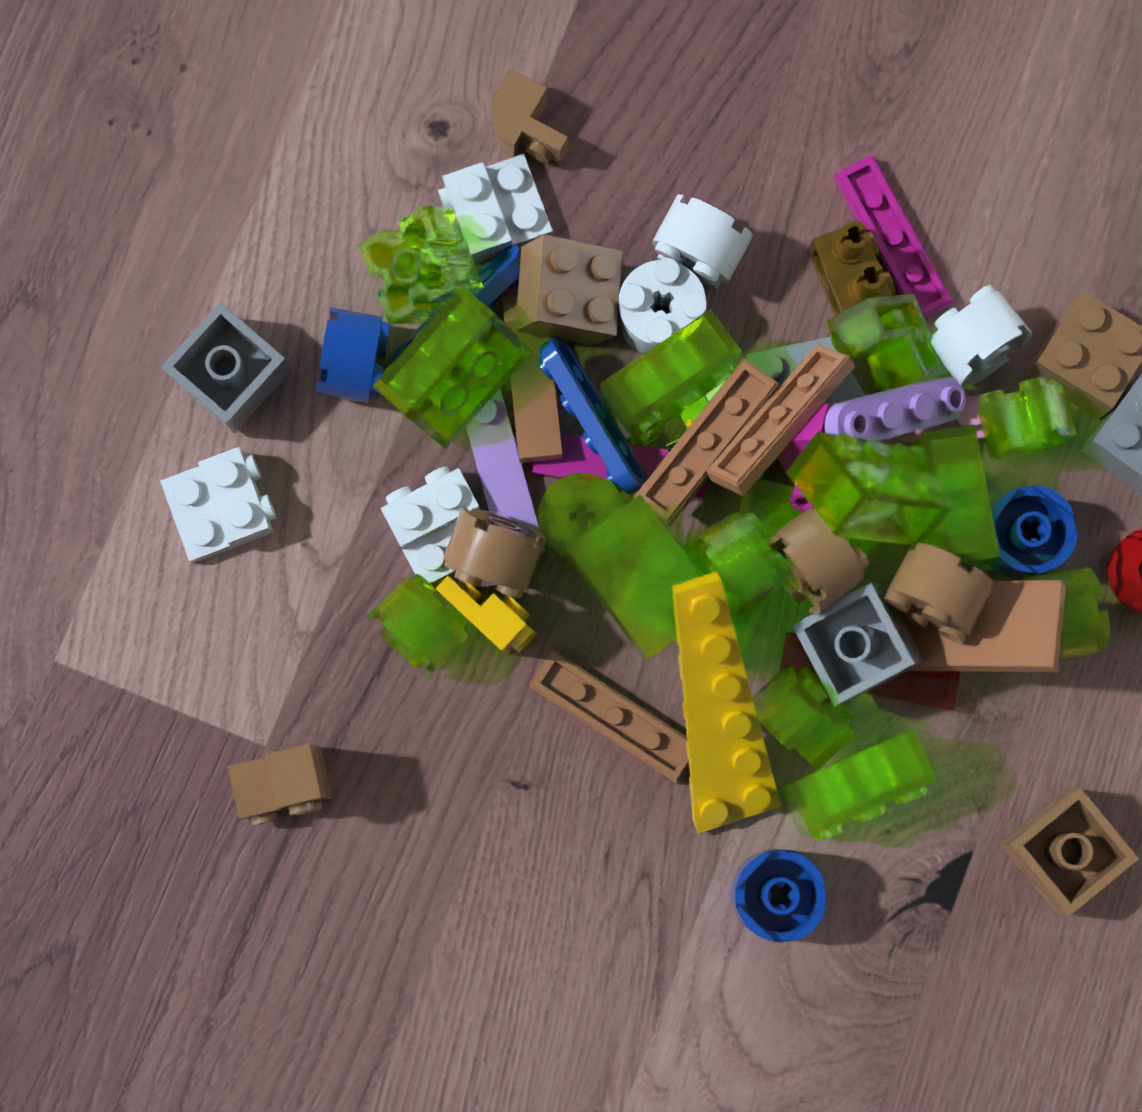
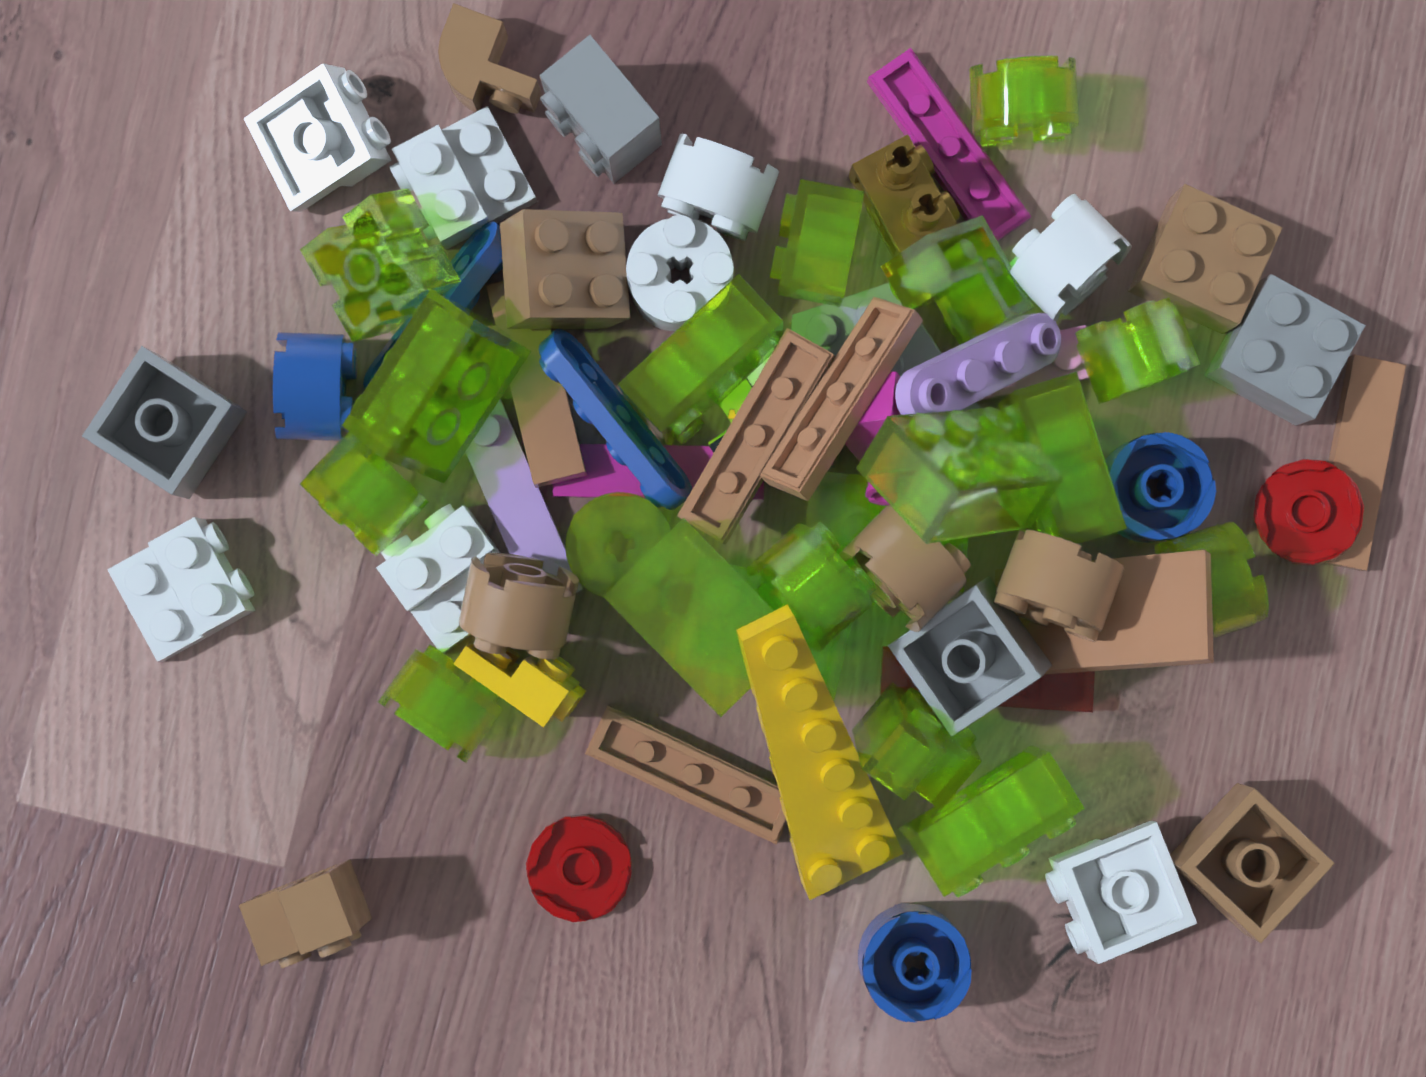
camera: 10 degrees left, 5 degrees up
none -> white plate [244,64,391,212]
none -> clear neon green brick [300,429,429,556]
none -> red tile [526,814,632,922]
none -> light grey brick [539,35,662,184]
none -> clear neon green brick [770,179,865,307]
none -> clear neon green brick [969,56,1079,147]
none -> white plate [1045,821,1197,964]

